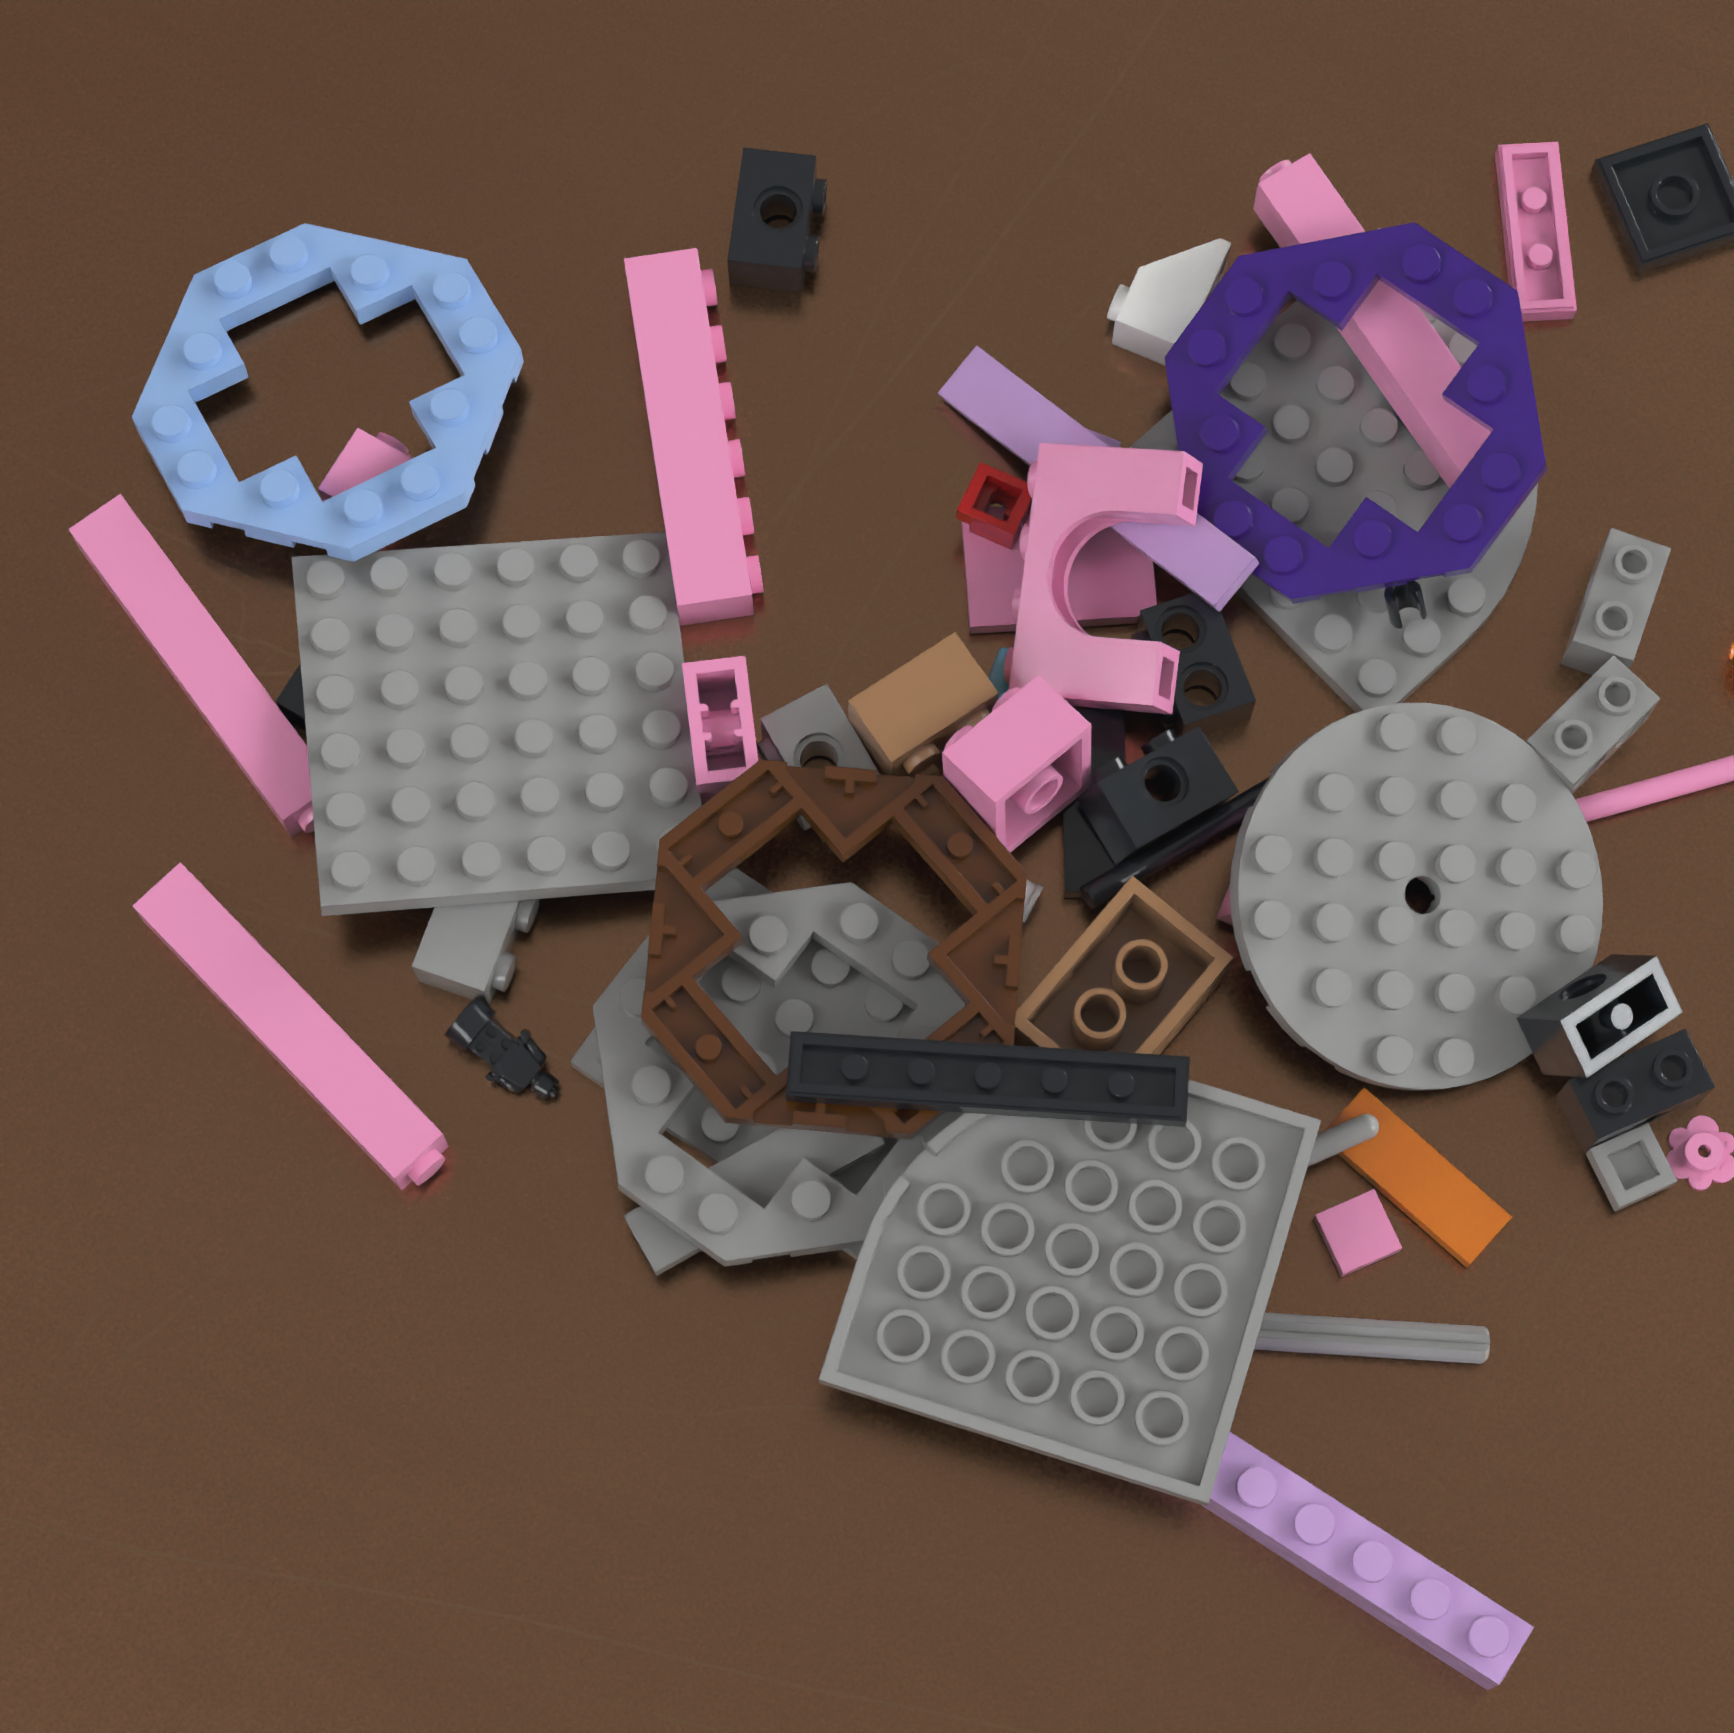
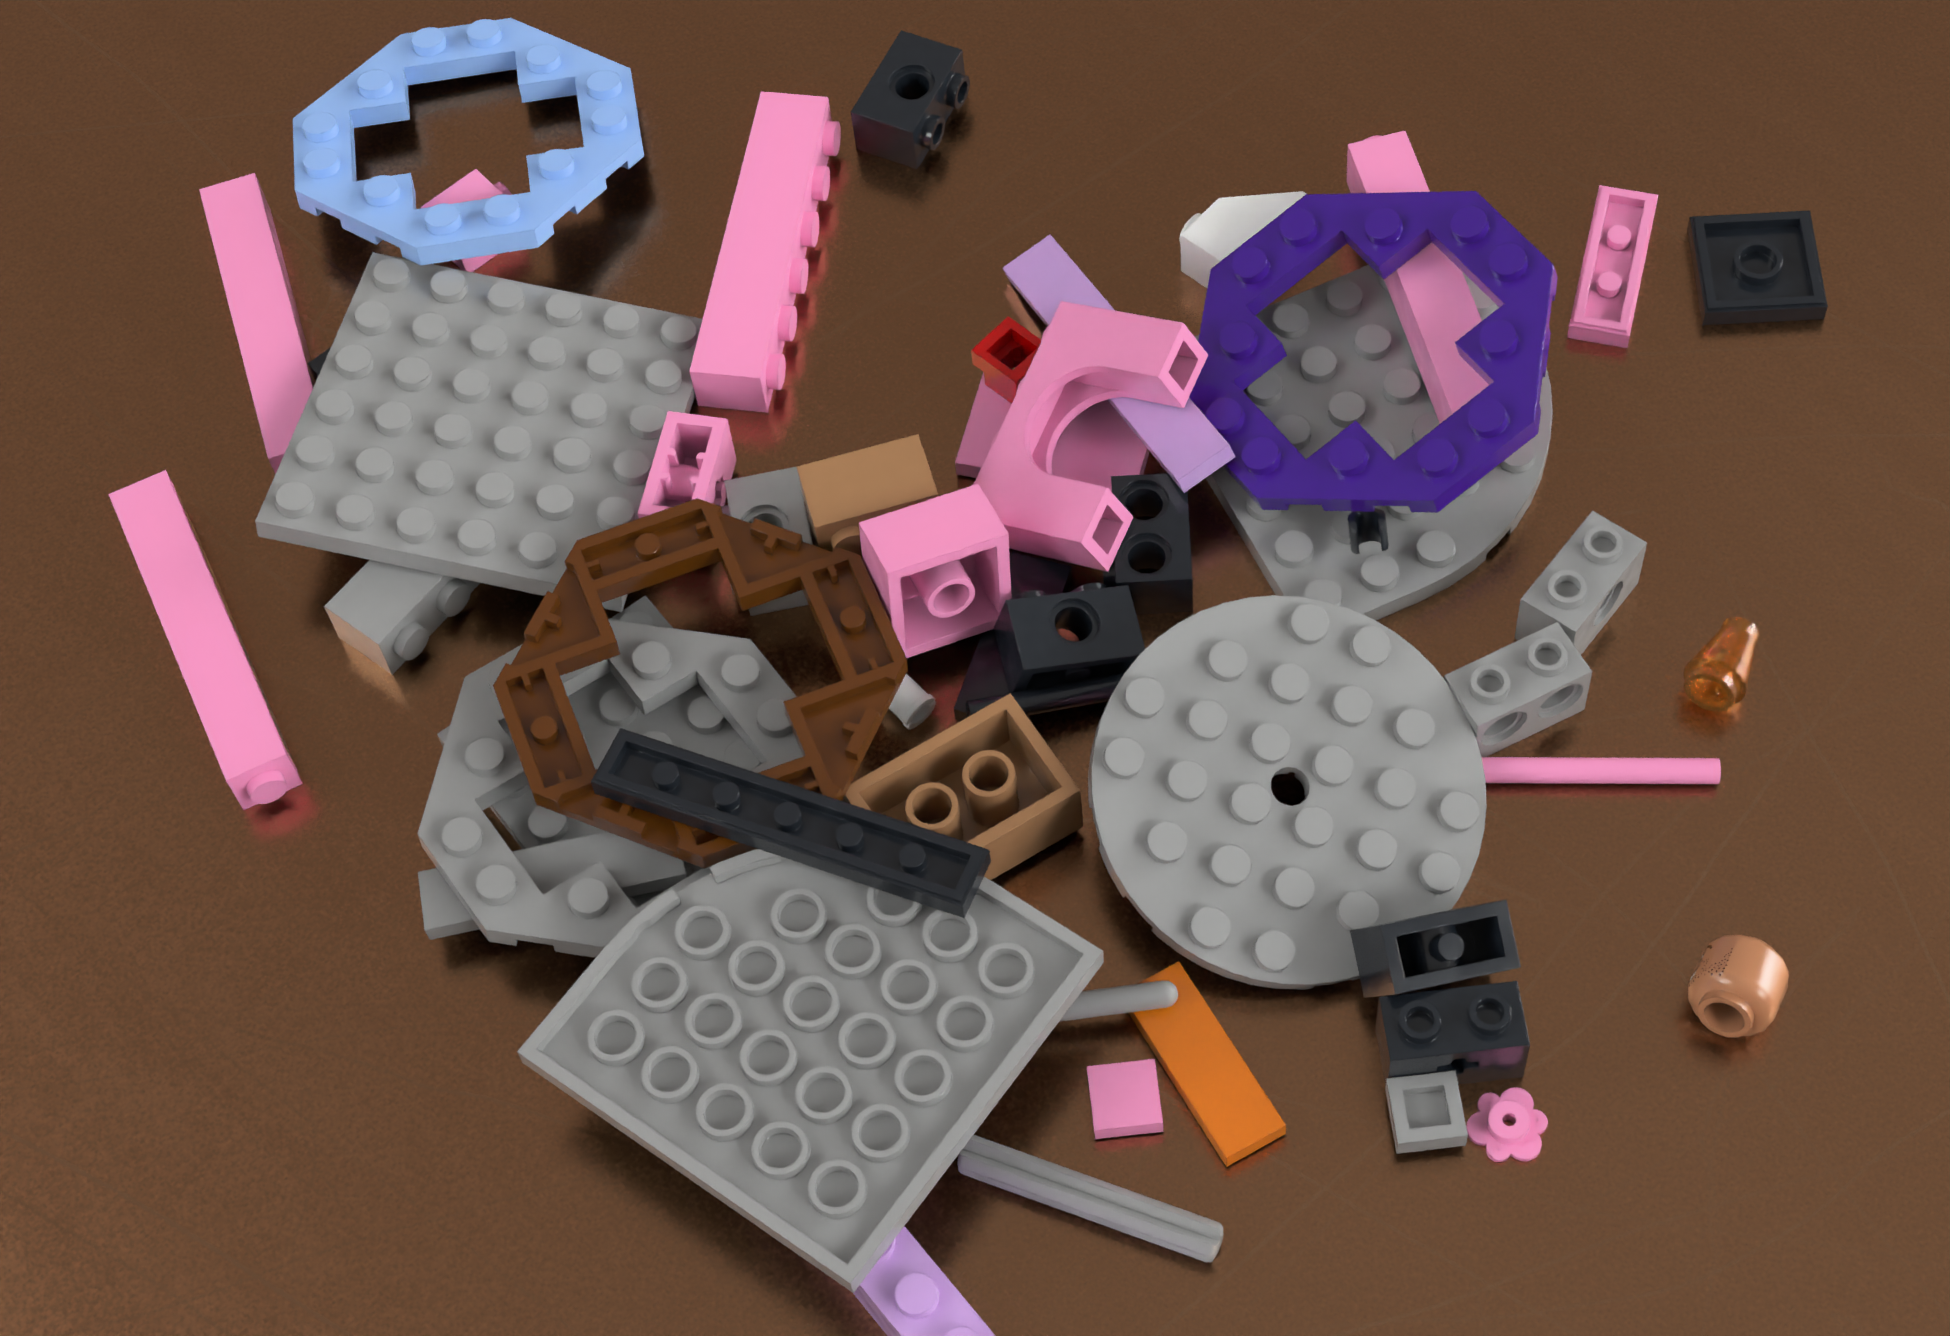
camera: 25 degrees right, 15 degrees down
black piece [444,996,560,1100] -> none

